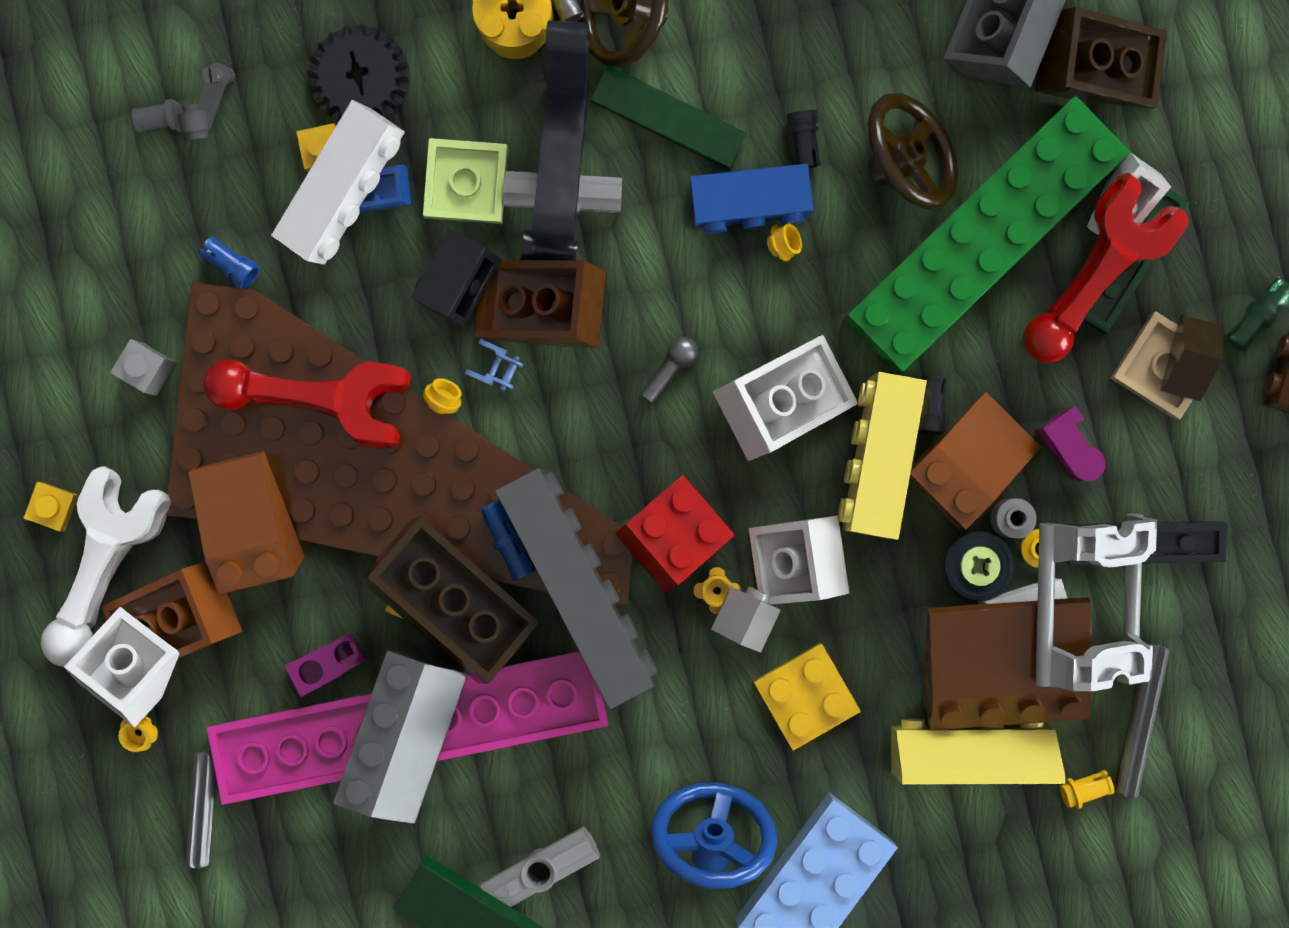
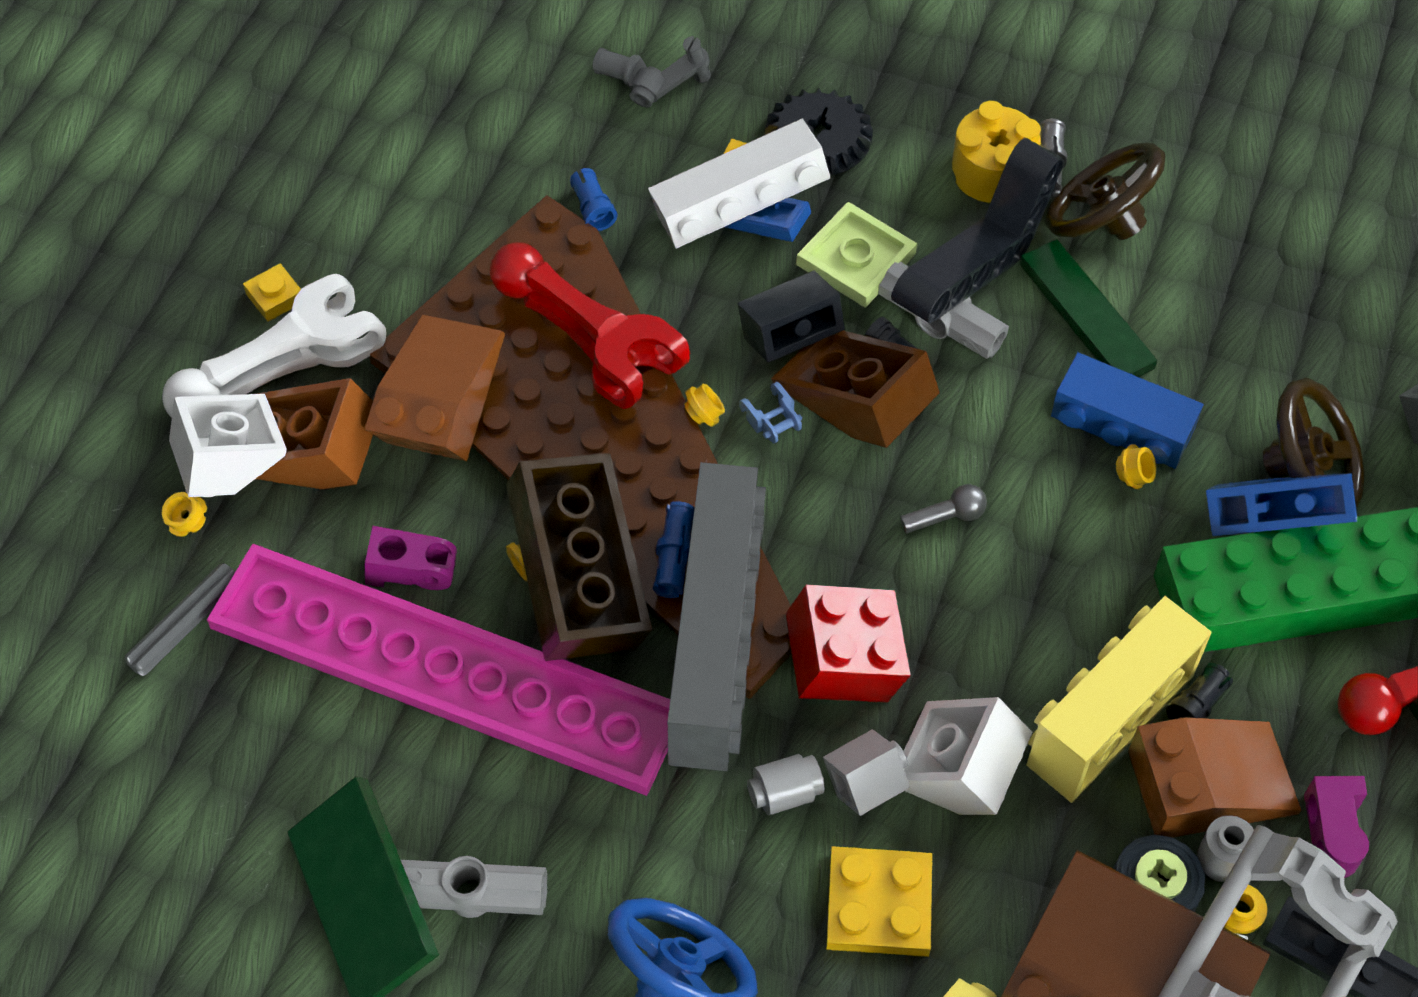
camera: 30 degrees right, 30 degrees down
light grey brick [110,339,177,396] -> none
dark grey slope [333,647,468,824] -> none
yellow plate [694,567,741,614] -> none
white slope [713,335,858,461] -> none
black pin [786,110,821,169] -> none
none -> light grey brick [747,754,824,815]
none -> blue slope [1206,473,1358,536]

